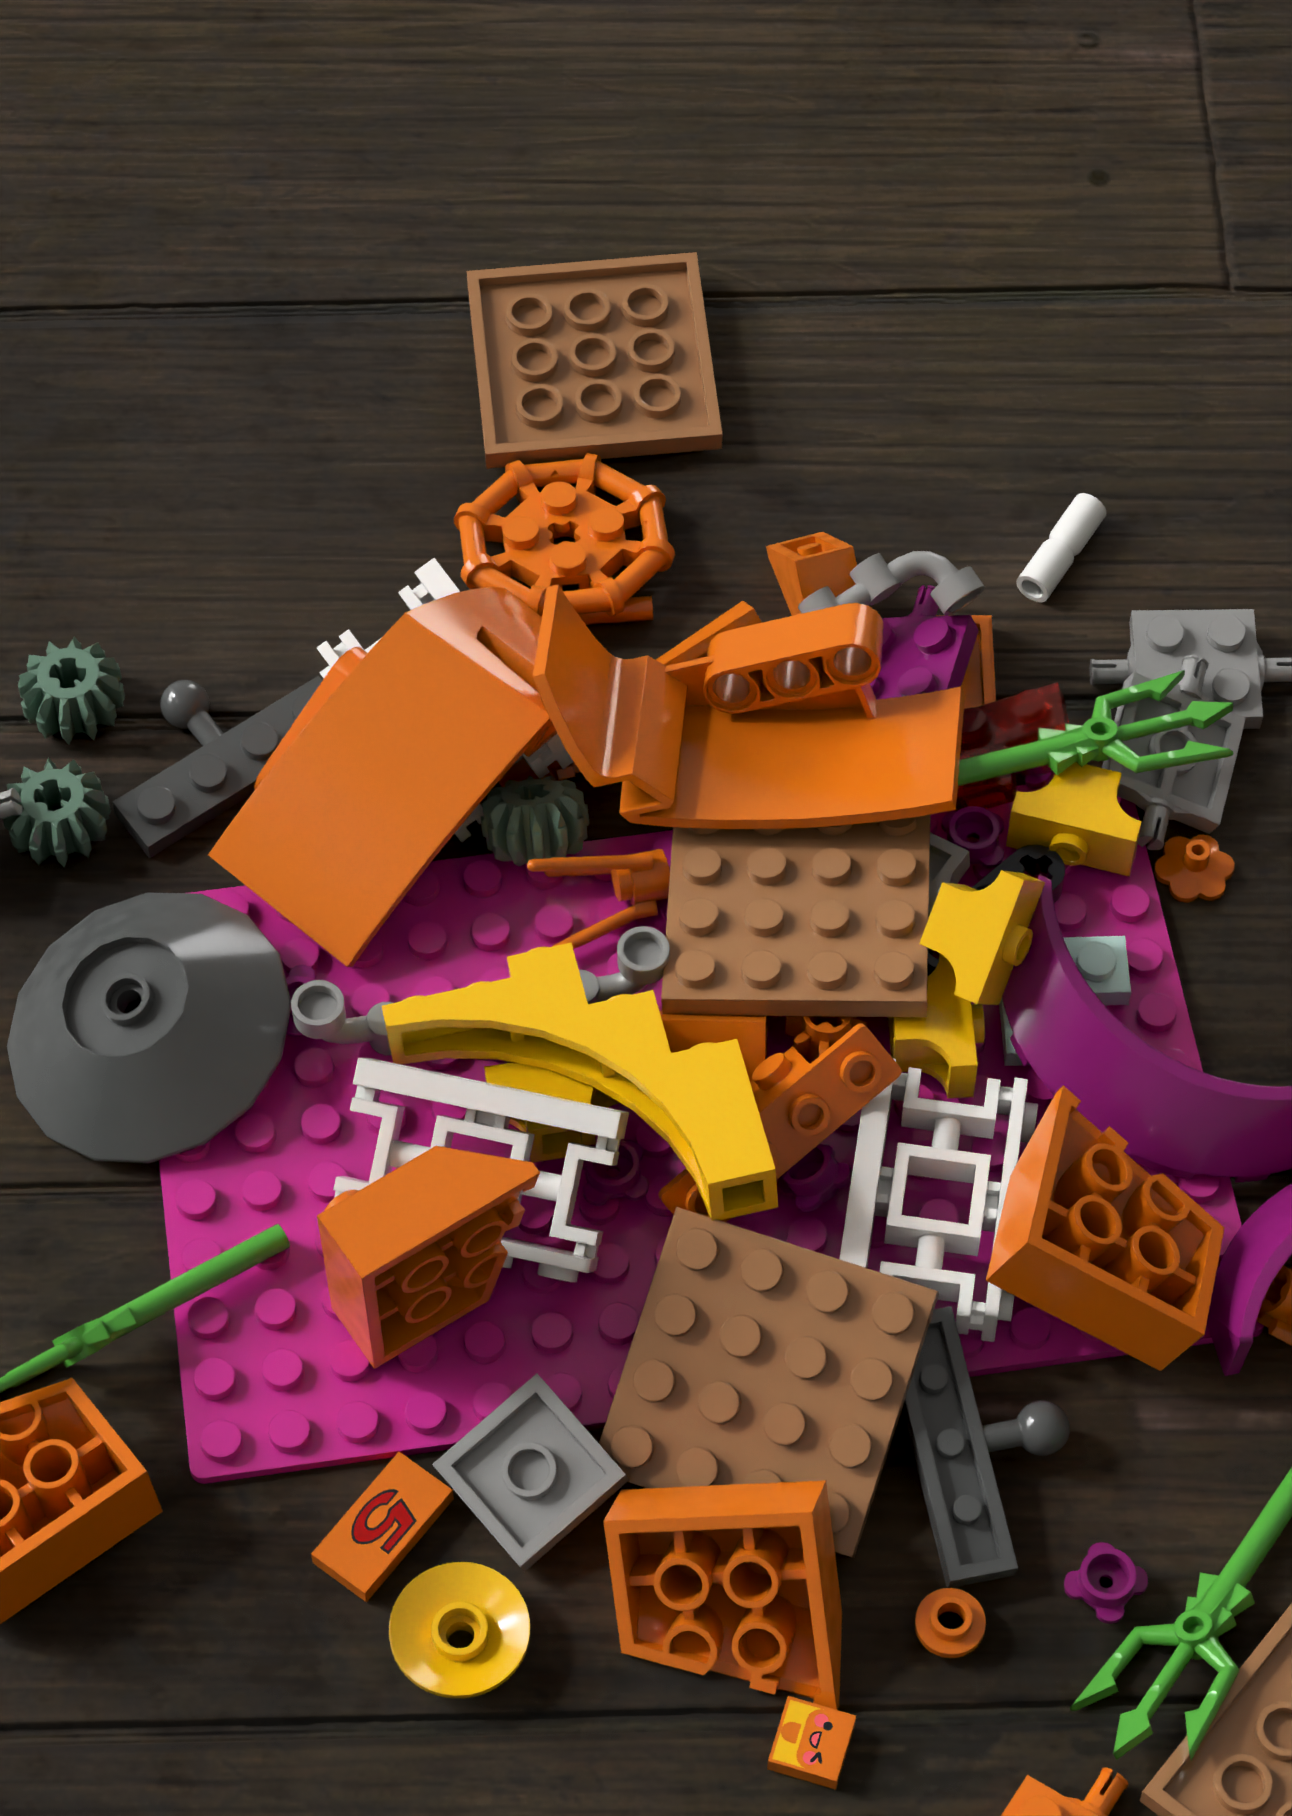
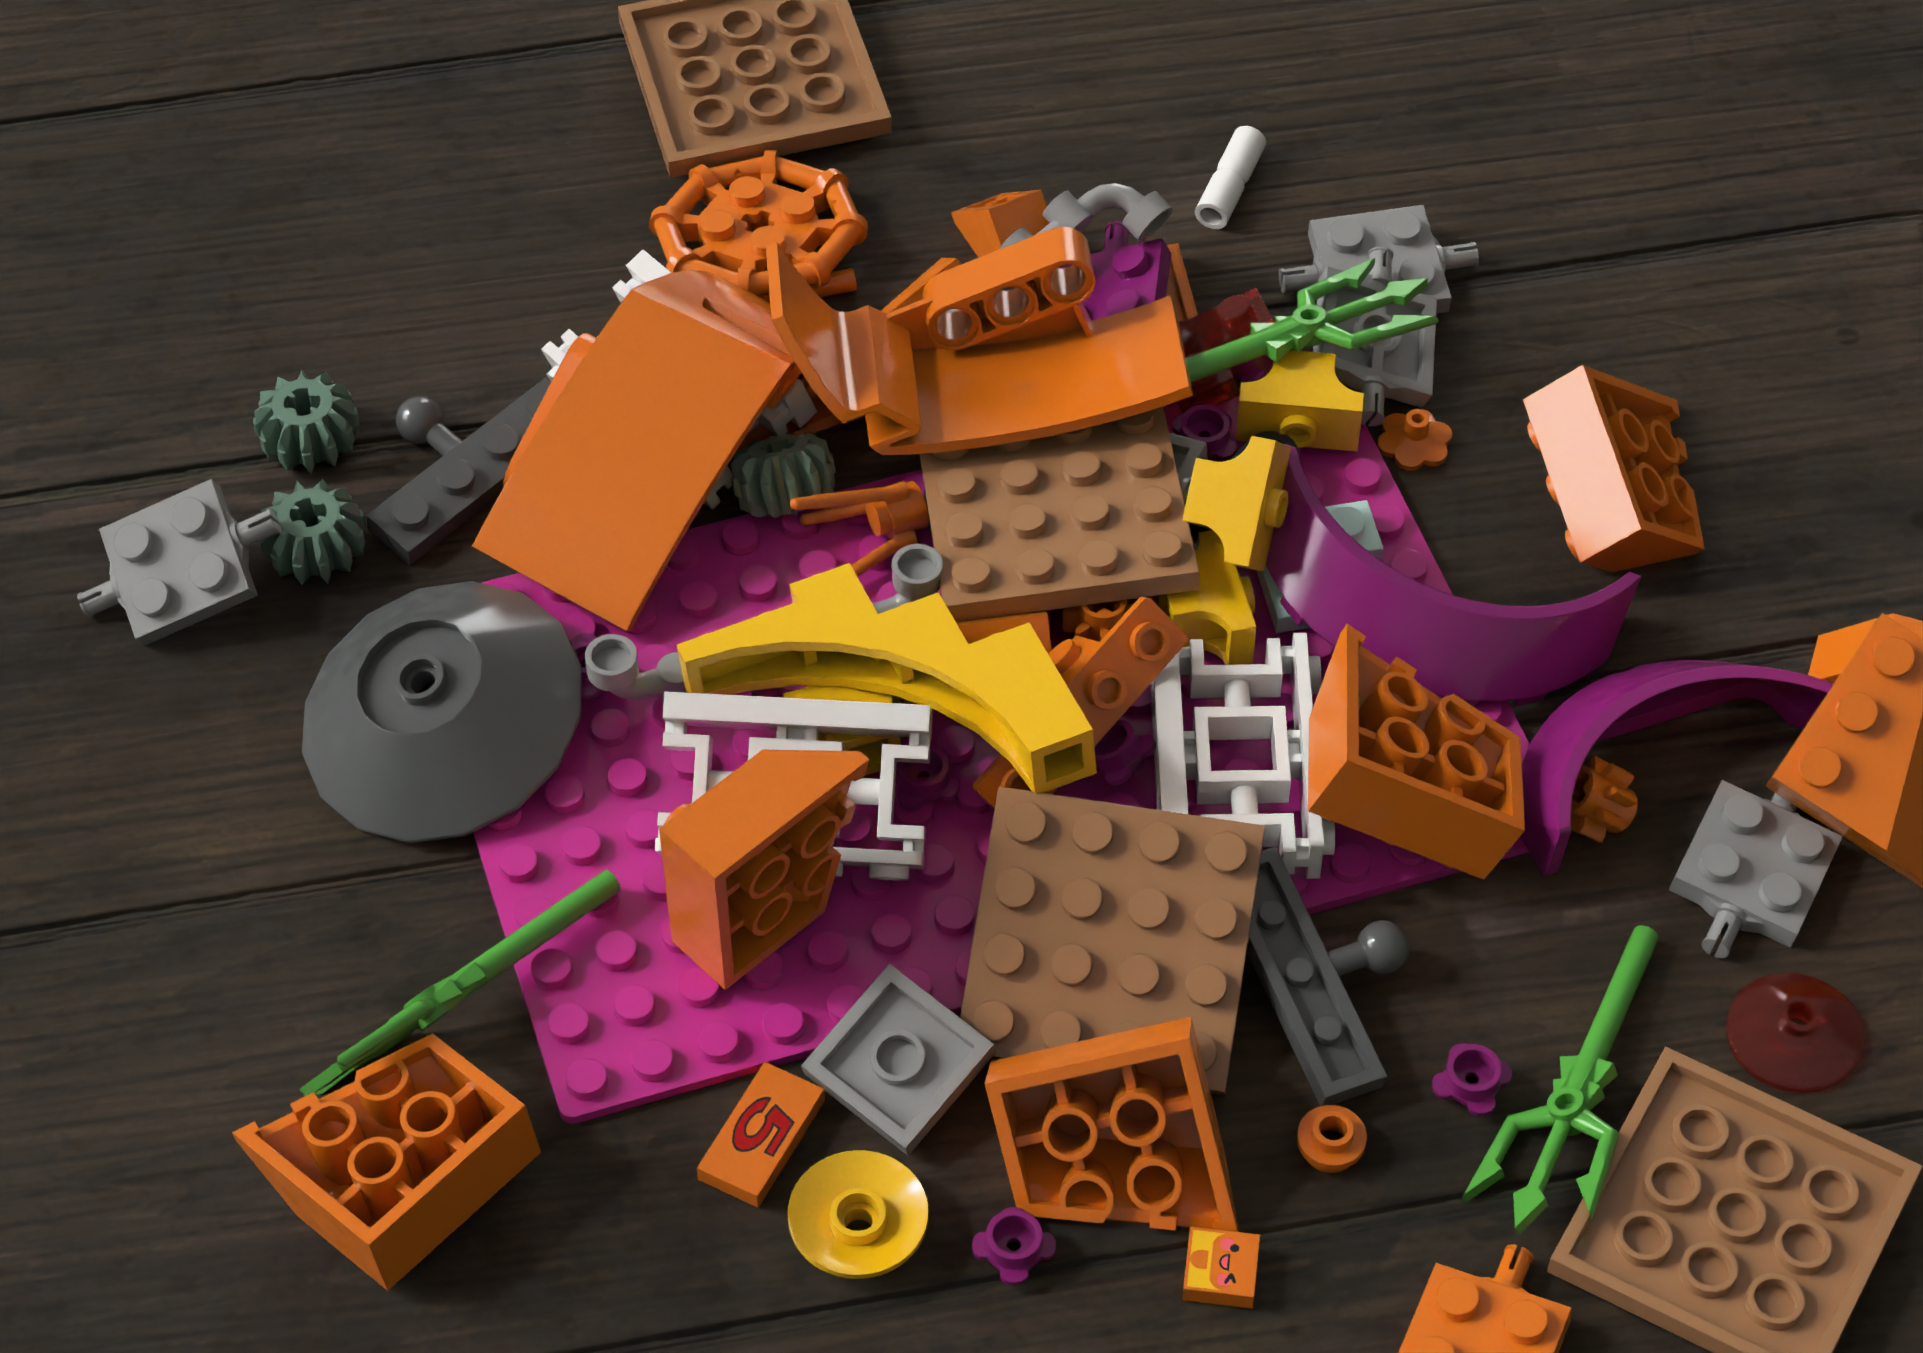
camera: 10 degrees left, 5 degrees down
none -> magenta plate [972,1207,1056,1286]

